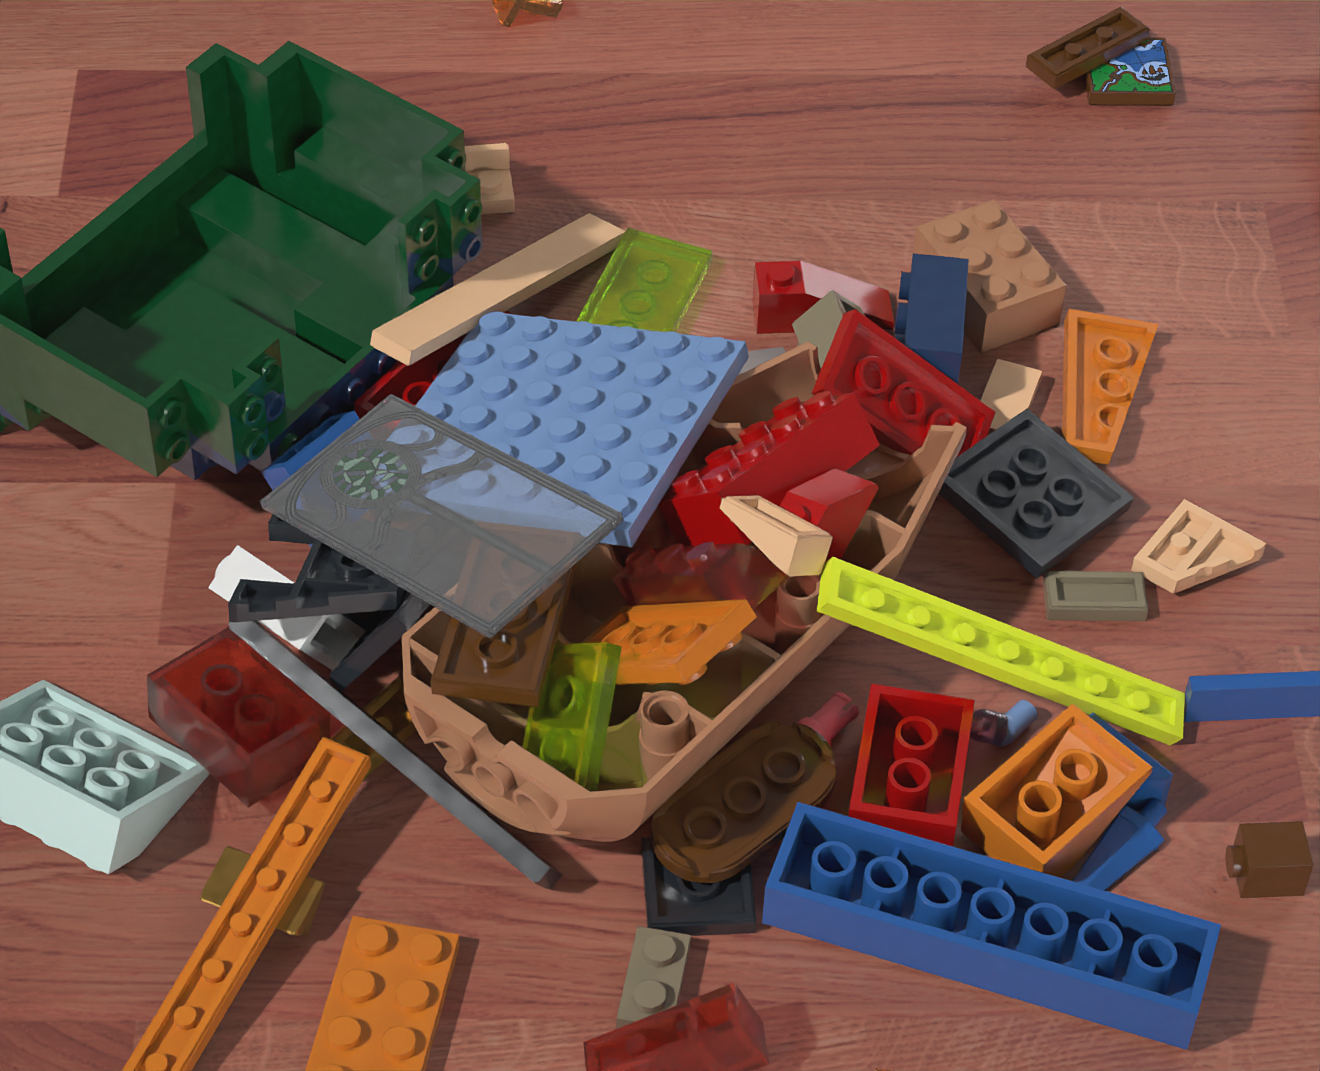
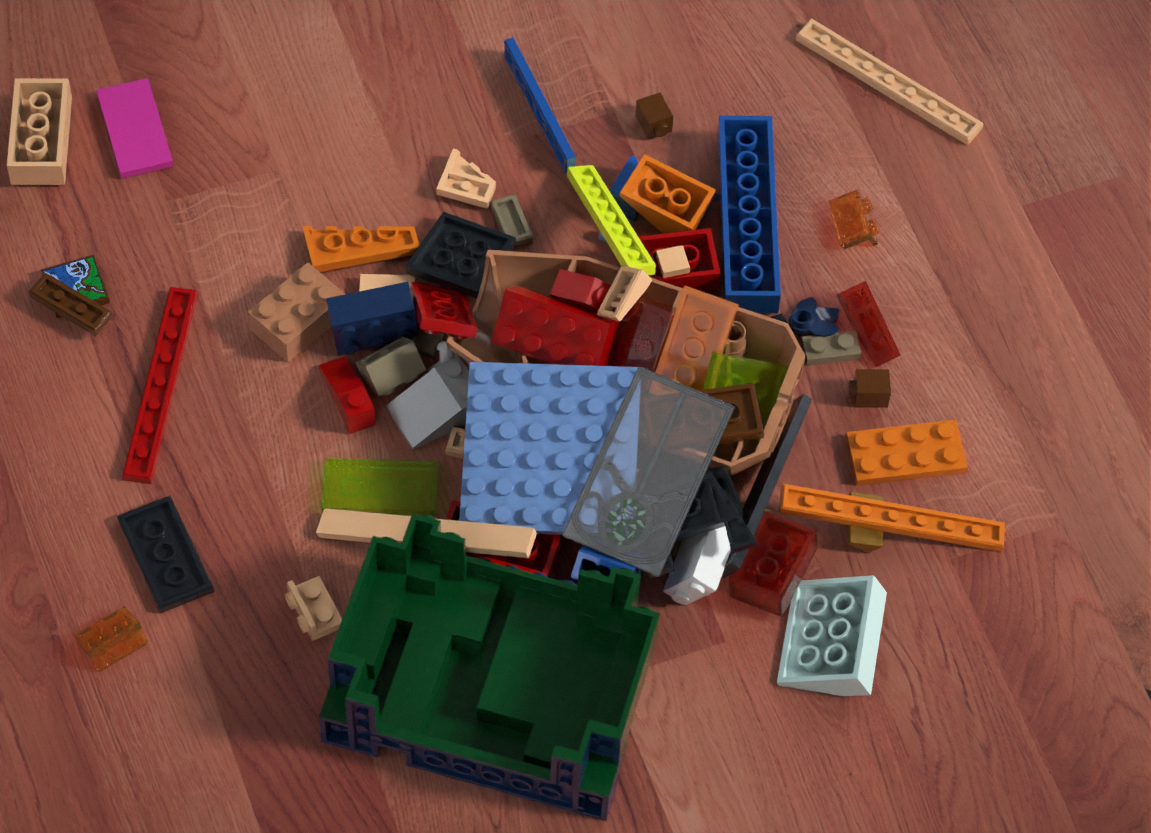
camera: 110 degrees left, 10 degrees up
none -> black tile [117,496,214,614]
none -> red tile [122,287,198,484]
none -> light nougat tile [656,245,690,278]
none -> dark blue plate [789,297,839,337]
none -> reddish brown brick [849,369,891,408]

